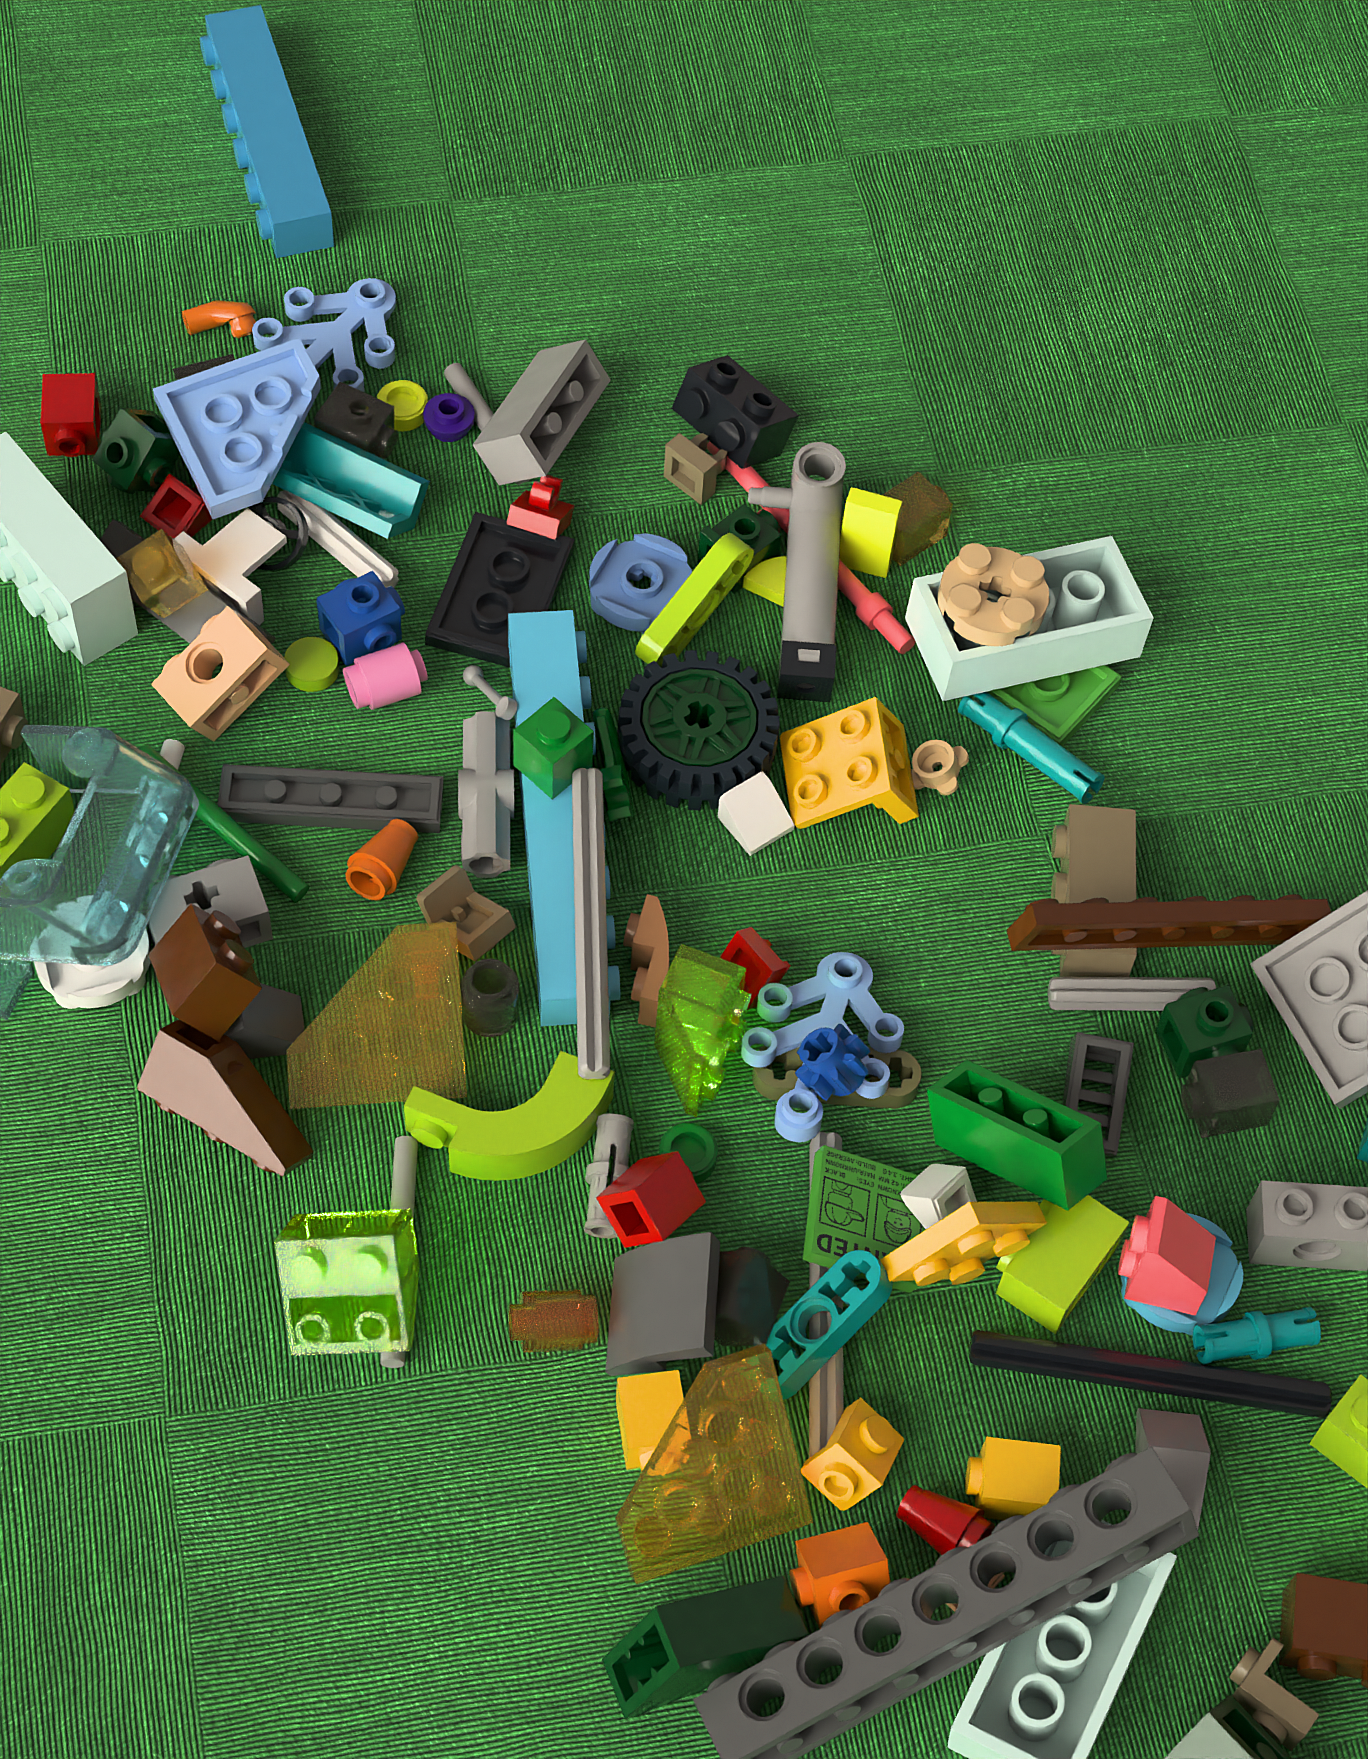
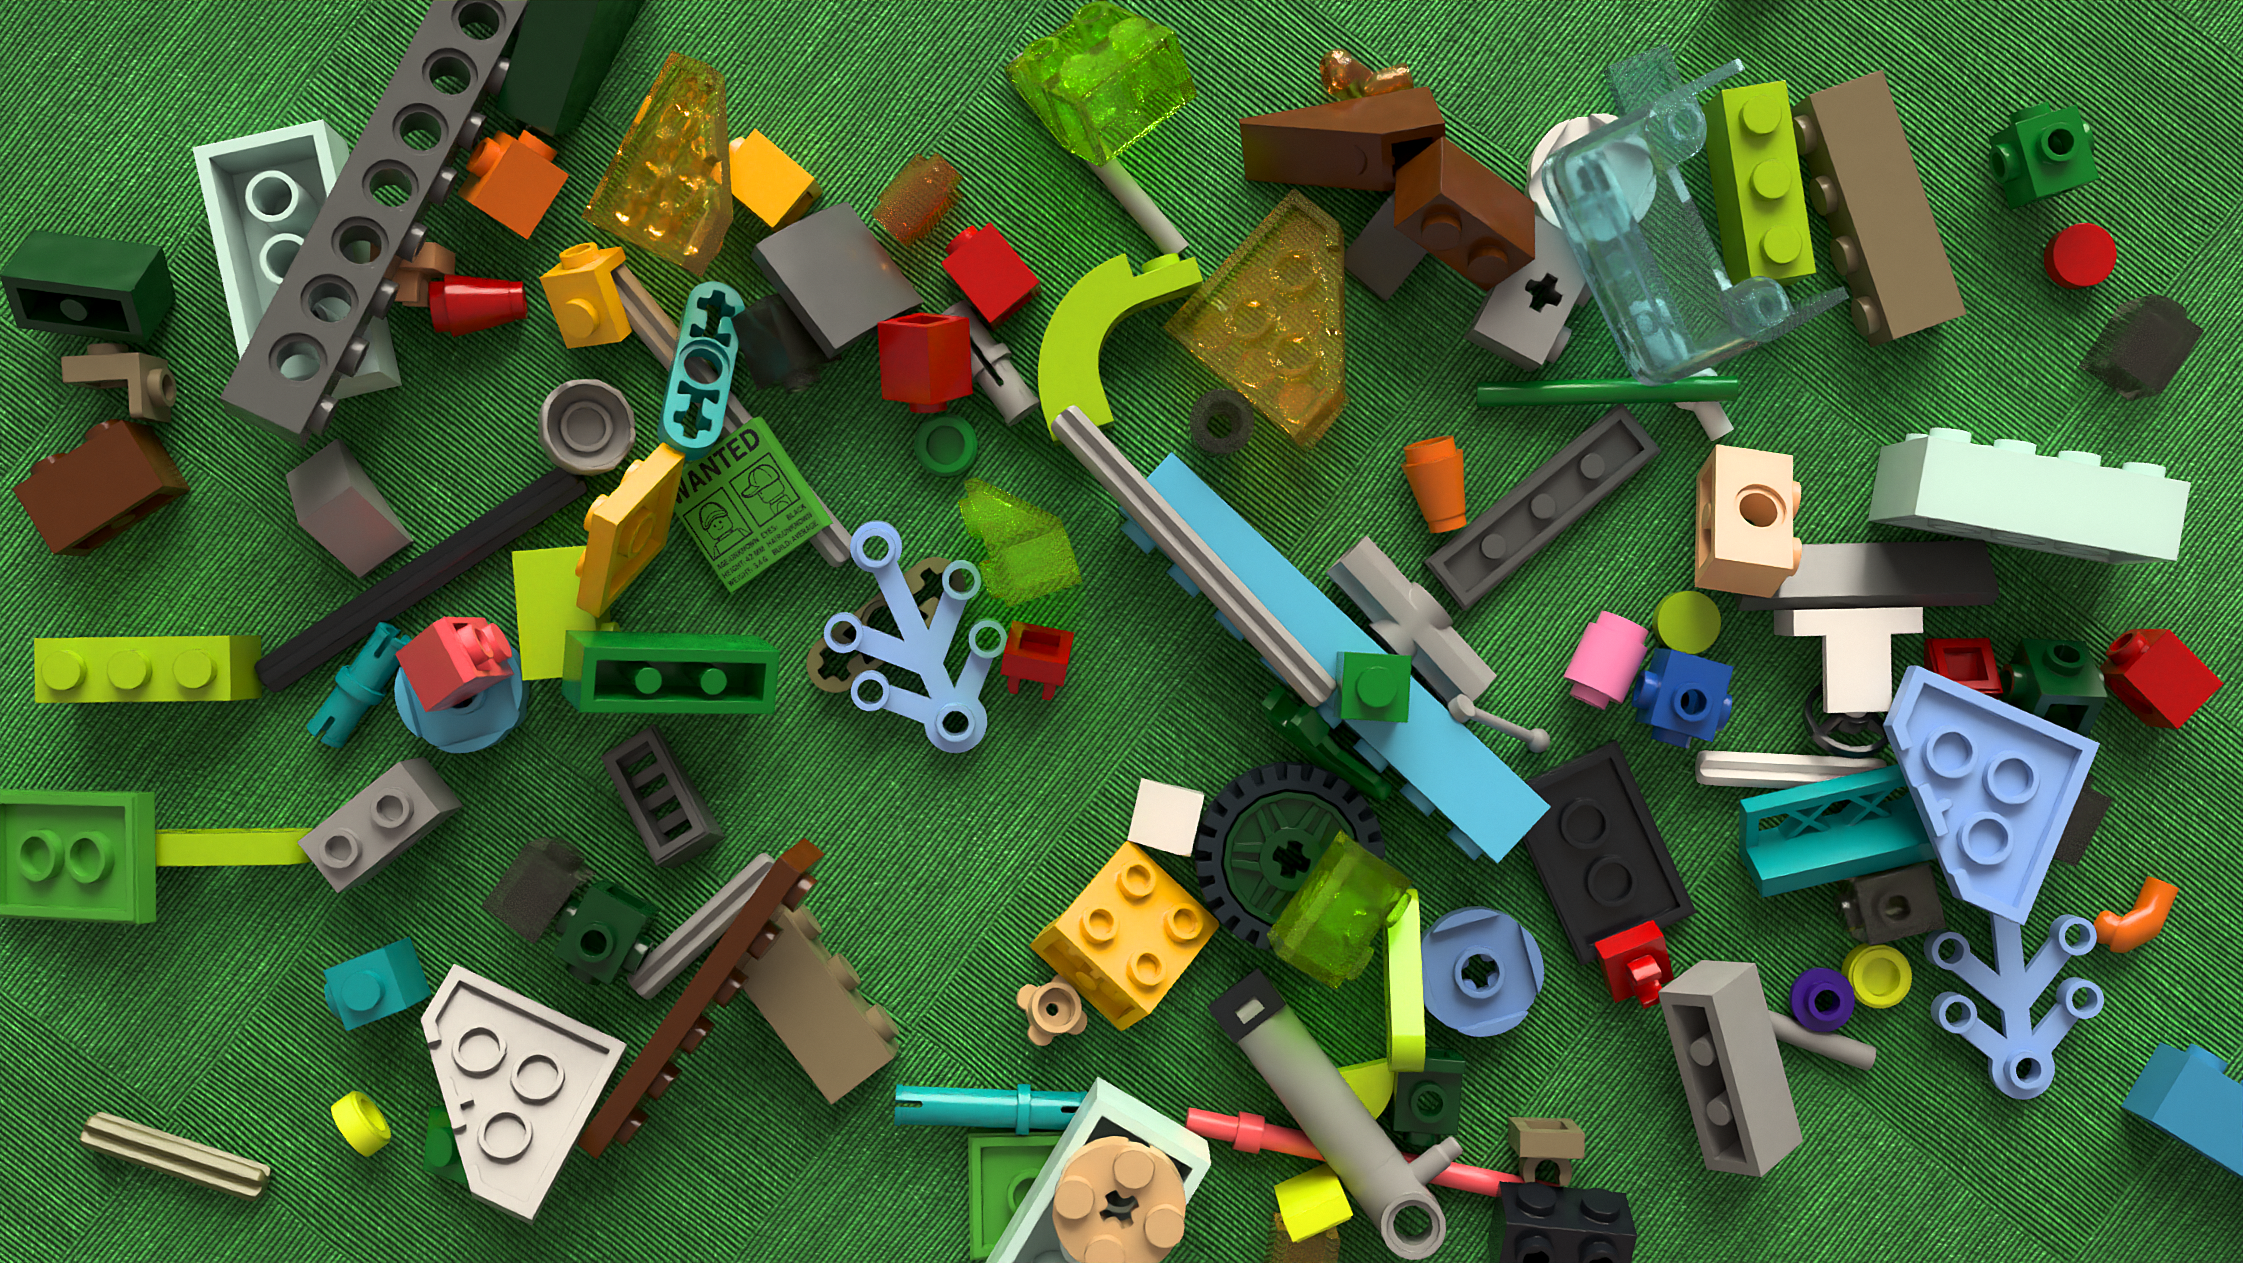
camera: 145 degrees right, 30 degrees up
clear yellow brick [116,529,208,619] -> none
dark tan bracket [417,865,516,961] -> none
medium nougat slope [623,894,669,1029] -> none
blue gear [795,1024,870,1101] -> none
white slope [900,1164,977,1229] -> none
yellow brick [965,1437,1061,1520] -> none
none -> light grey hair [537,379,636,476]
none -> red brick [941,222,1042,332]
none -> clear neon green slope [1266,829,1413,990]
none -> clear orange arm [1319,48,1414,101]

